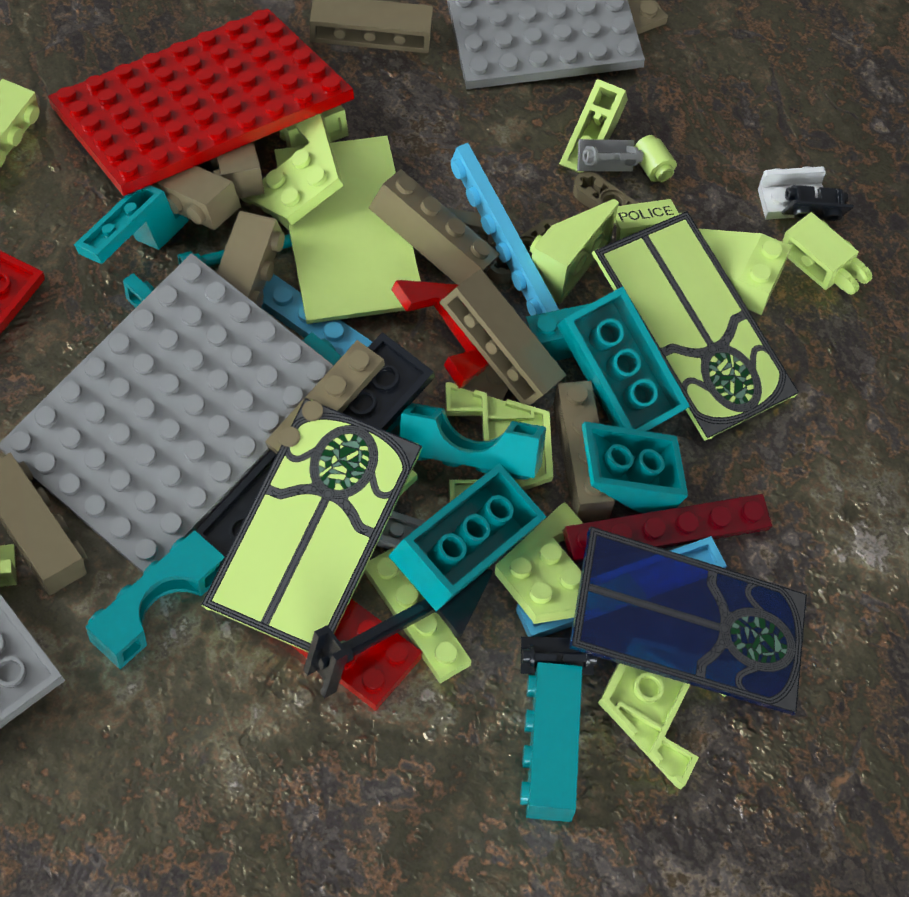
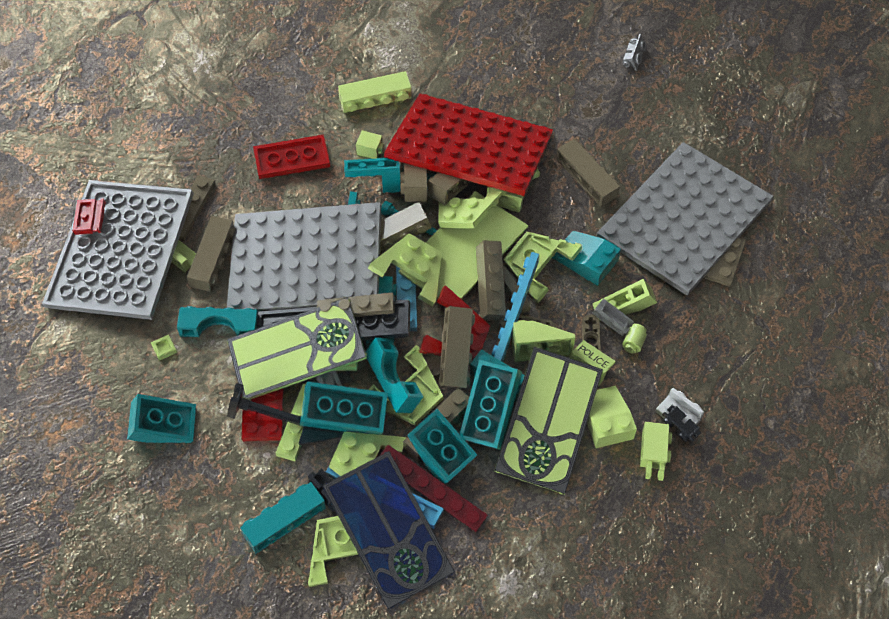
camera: 55 degrees right, 0 degrees up
none -> teal slope [127,394,196,443]
none -> yellowish green tile [151,334,177,361]
none -> yellowish green brick [356,130,385,159]
none -> yellowish green wing [368,233,442,306]
none -> yellowish green wing [504,231,583,303]
none -> teal slope [552,231,621,286]

